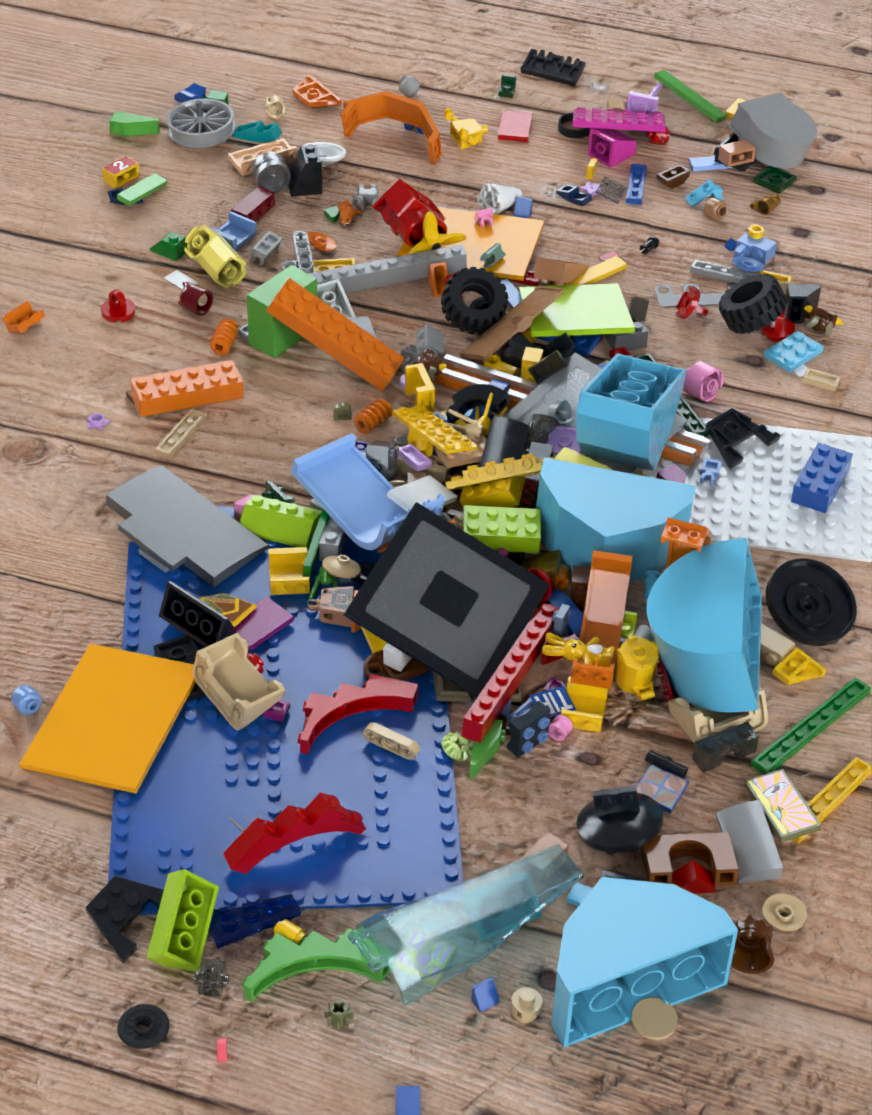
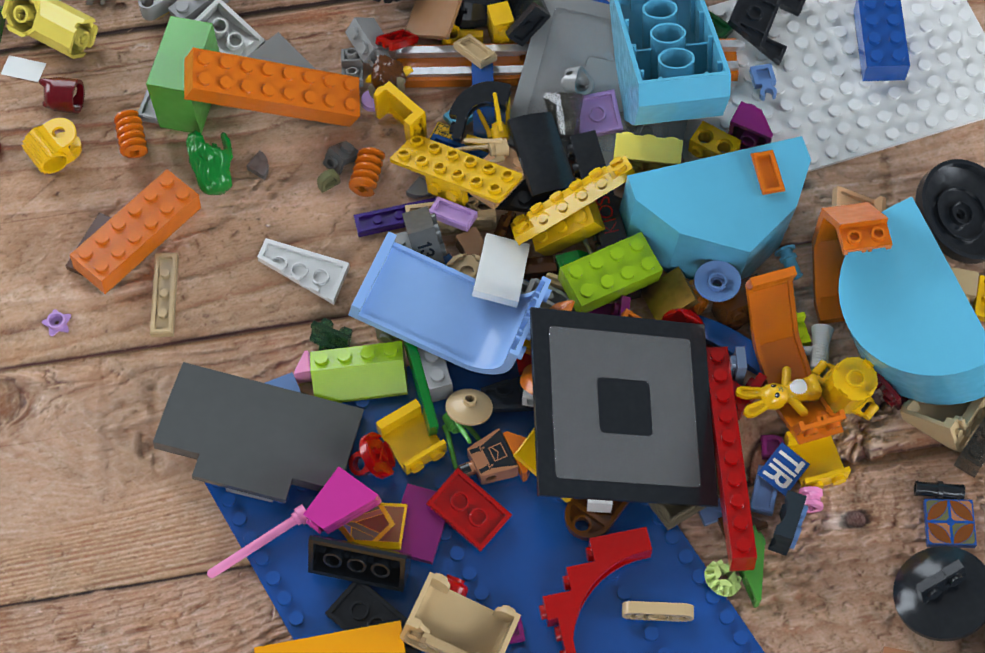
camera: 25 degrees left, 20 degrees up
none -> yellow piece [21,118,82,174]
none -> green hair [186,130,233,195]
none -> bright pink piece [207,504,308,578]
none -> flat silver tile [247,150,269,180]
none -> white wing [257,238,350,305]
none -> dark pink slope [303,466,382,534]
none -> dark grey bracket [323,141,358,175]
none -> red tile [349,432,396,479]
none -> red tile [375,29,419,51]
none -> red tile [426,468,512,552]
none -> tan tile [453,34,497,69]
none -> medium blue dish [694,260,741,302]
none -> orange tile [750,150,785,195]

